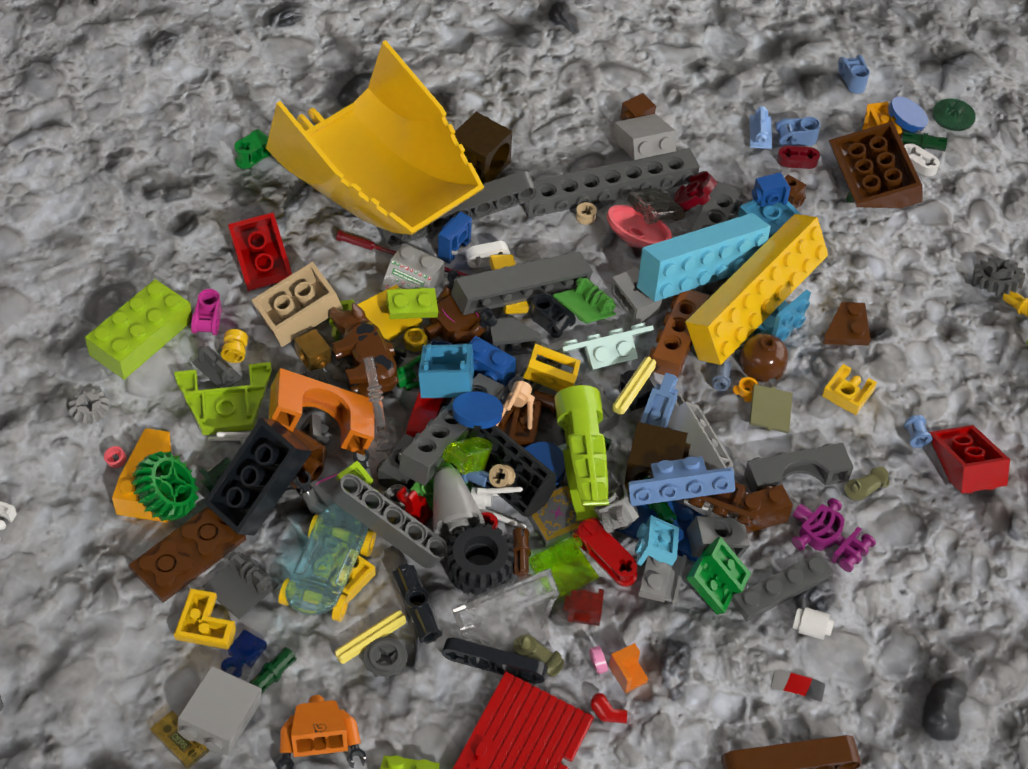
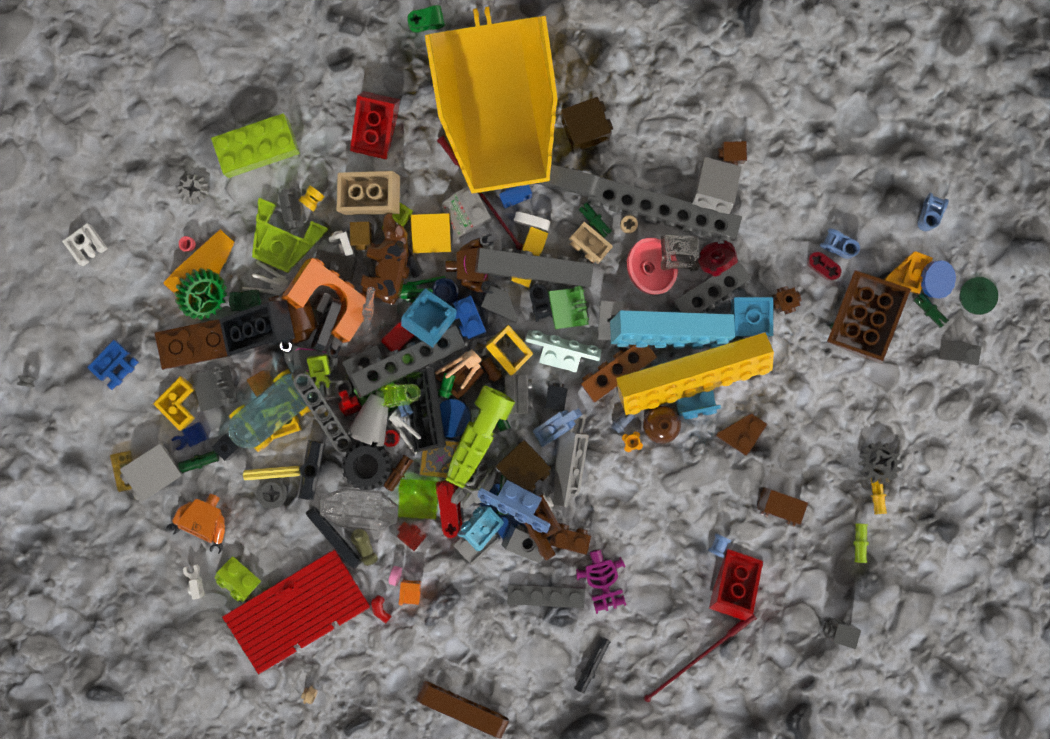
camera: 40 degrees right, 35 degrees up
dark pink piece [191,289,222,336] -> none
lime bracket [385,287,438,319] -> none
yellow tile [403,327,427,352] -> none
blue tile [452,391,503,429] -> none
tan bush [489,464,515,488] -> none
light yellow axle [612,357,656,415] -> none
green slope [686,537,751,615] -> none
dark grey arch [744,443,853,493] -> none
light blue hinge [749,106,772,149] -> none
olive piece [749,384,793,434] -> none
blue brick [752,172,791,207] -> none
sticker [771,670,825,702] -> none
white brick [793,607,834,640] -> none
yellow brick [822,364,877,415] -> none
olive piece [844,467,889,501] -> none
white beam [904,143,940,177] -> none
none -> blue plate [87,340,139,390]
none -> black brick [212,433,243,461]
none -> clear orange panel [247,370,277,397]
none -> black beam [311,297,342,352]
none -> white bracket [328,231,356,258]
none -> green pin [437,373,456,398]
none -> tan bracket [569,222,613,264]
none -> black pin [574,636,611,694]
none -> dark green pin [579,202,612,238]
none -> dark red piece [644,614,757,702]
none -> reddish brown container [756,487,808,527]
none -> dark grey slope [938,340,982,365]

